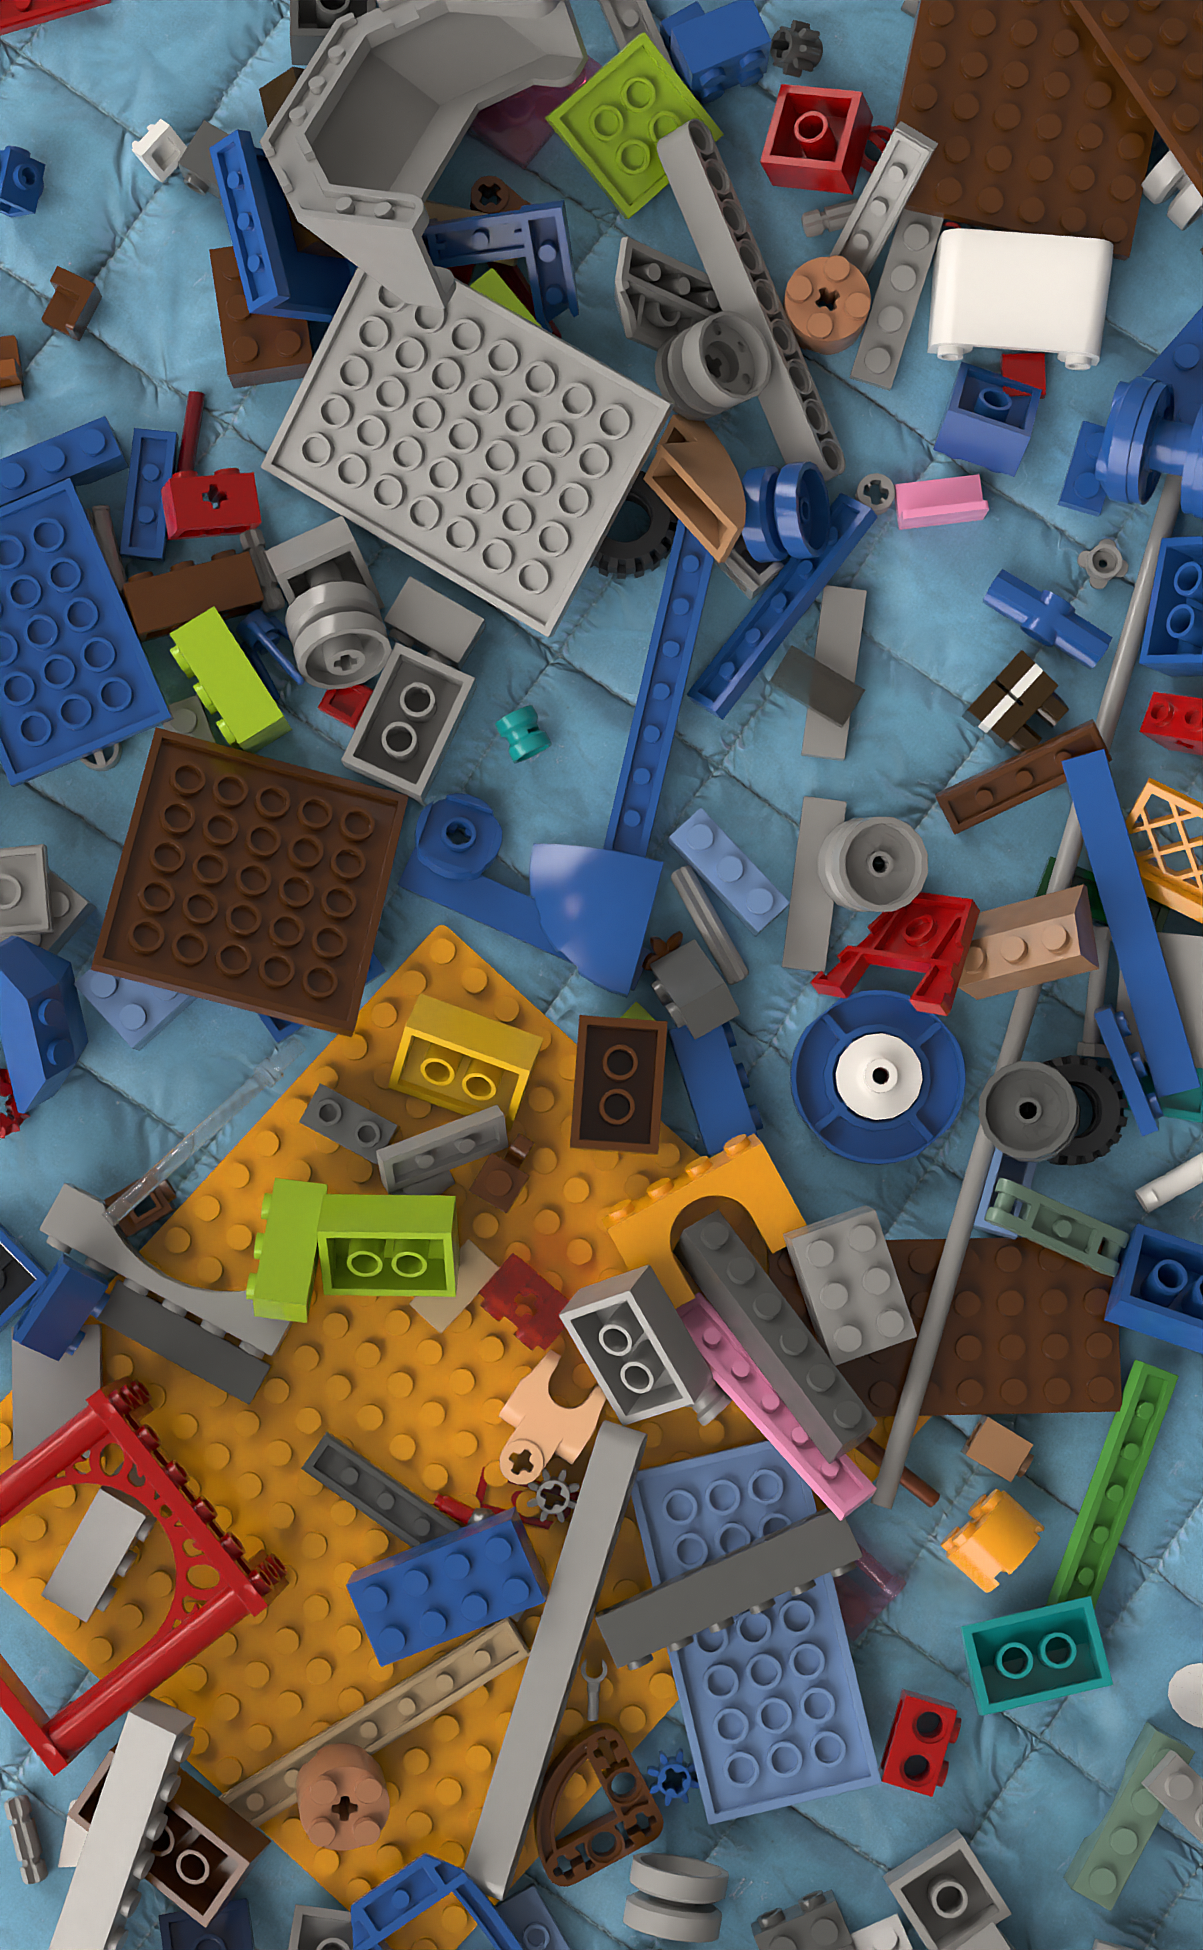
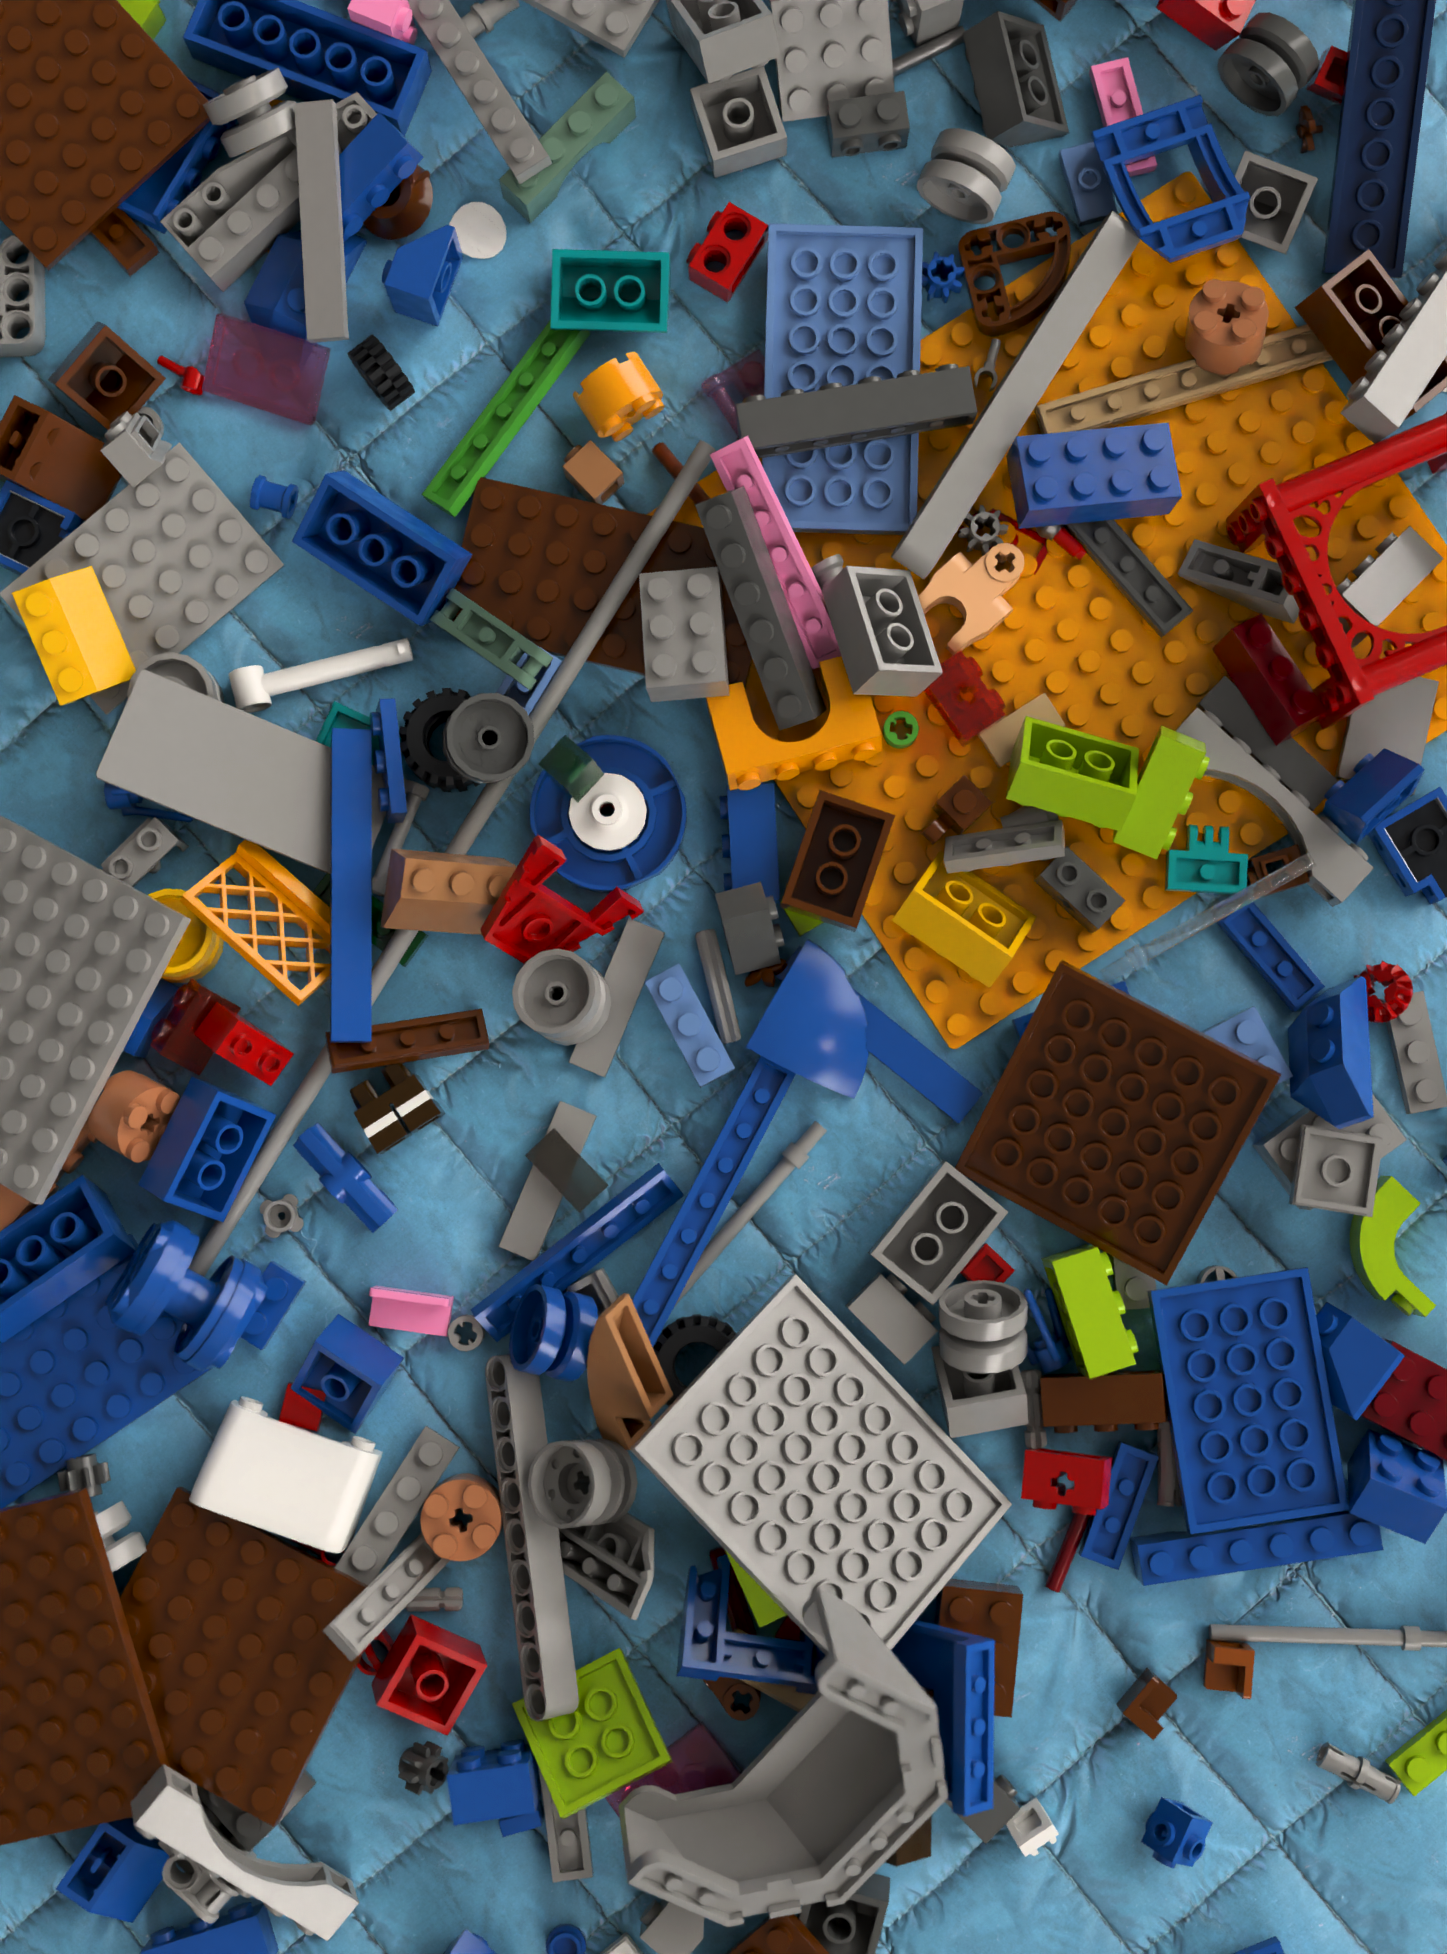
camera: 160 degrees left, 0 degrees up
blue plate [415,793,502,880] -> none
teal wheel [495,705,552,763] -> none
none -> brick [539,735,604,803]
none -> light grey bar [674,1121,827,1307]
none -> bright green bush [882,711,919,749]
none -> teal hinge [1165,824,1248,895]
none -> light grey slope [1178,539,1299,624]
none -> dark red brick [1212,613,1326,746]
none -> blue tile [1216,897,1325,1012]

